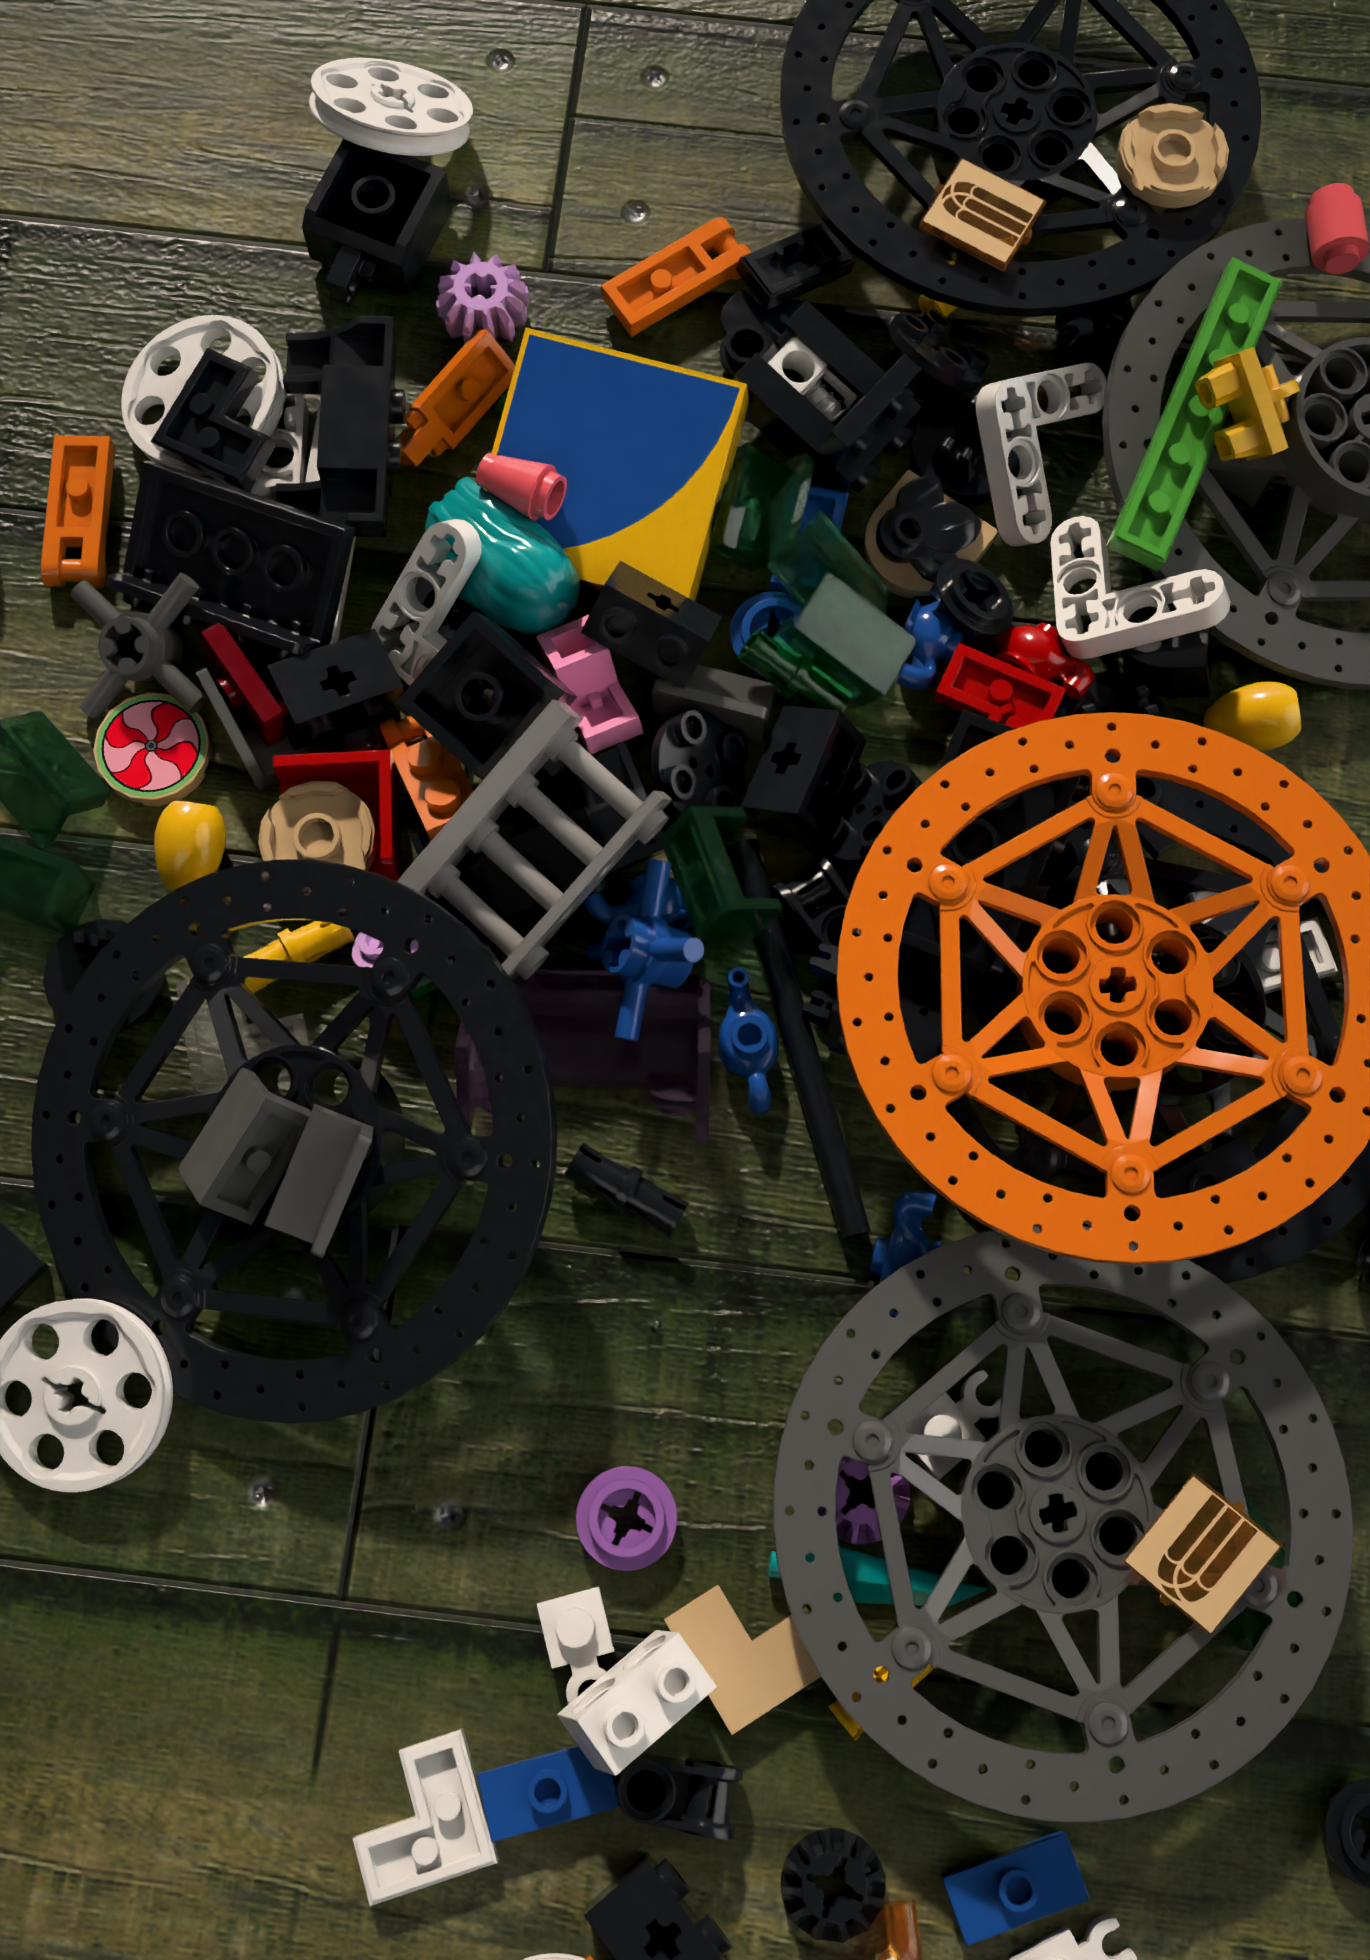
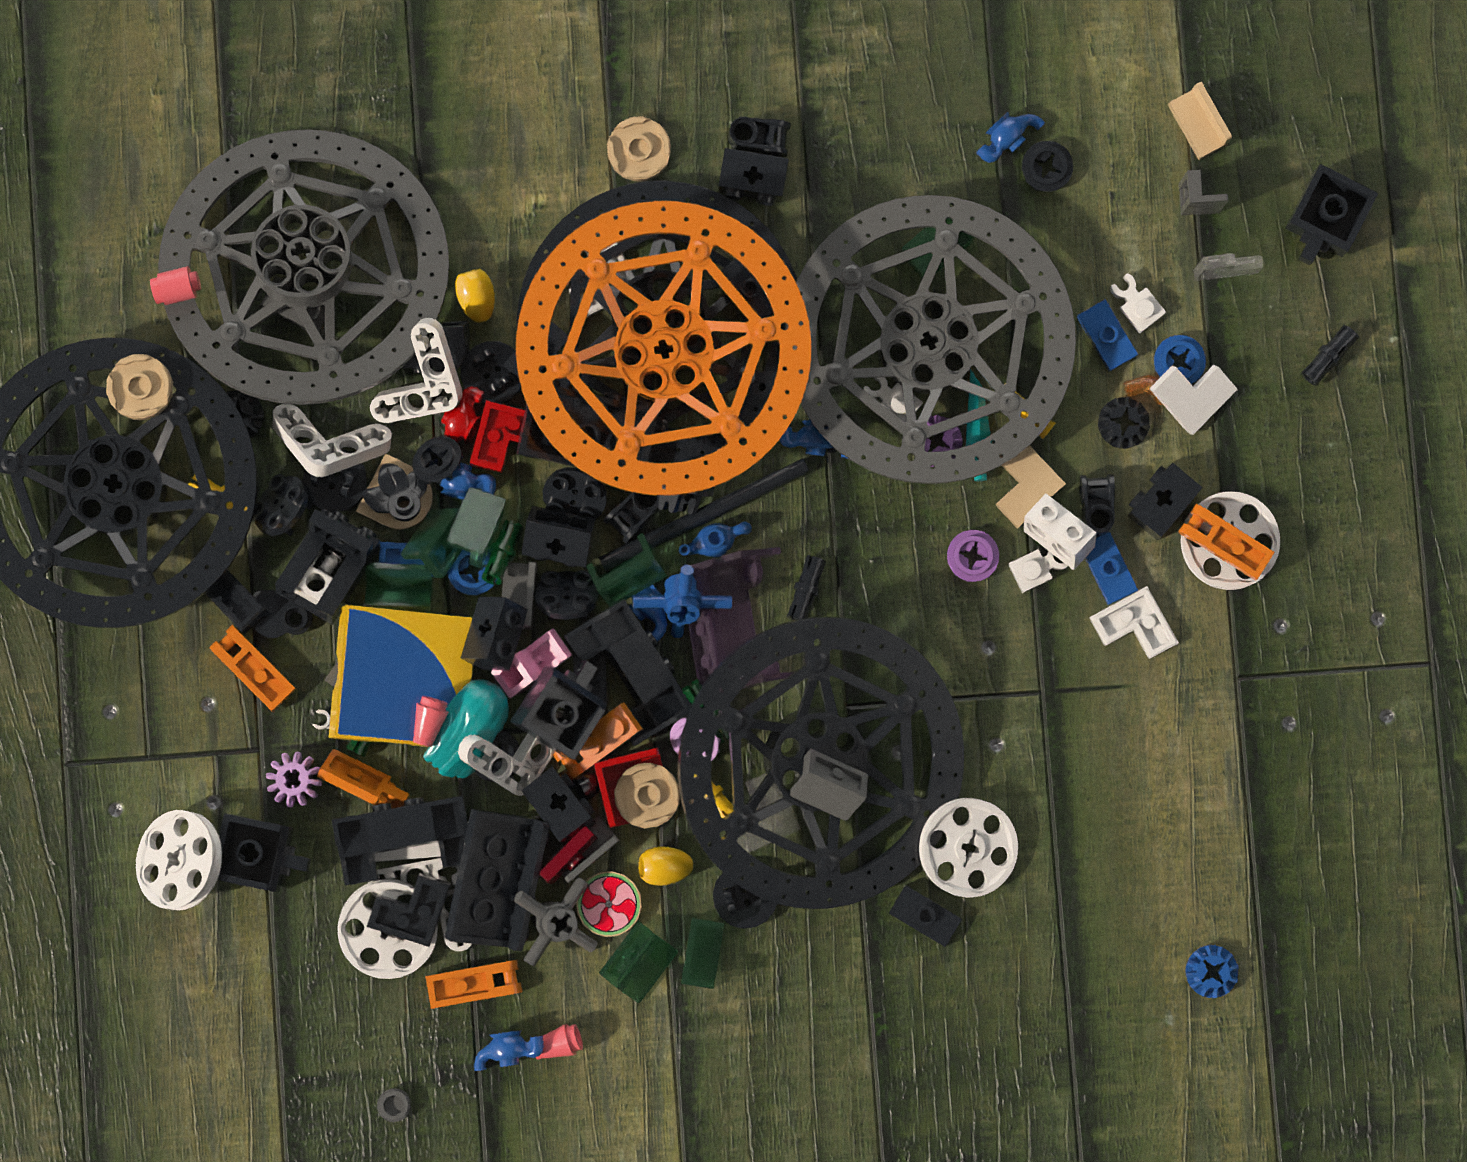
camera: 100 degrees left, 10 degrees up
dark grey panel [264,1104,374,1258] -> none
light grey fence [397,699,672,980] -> none
piece [919,158,1046,272] -> none
bright green tile [1106,257,1283,571] -> none
piece [1123,1473,1283,1636] -> none
yellow hips [1194,347,1300,461] -> none

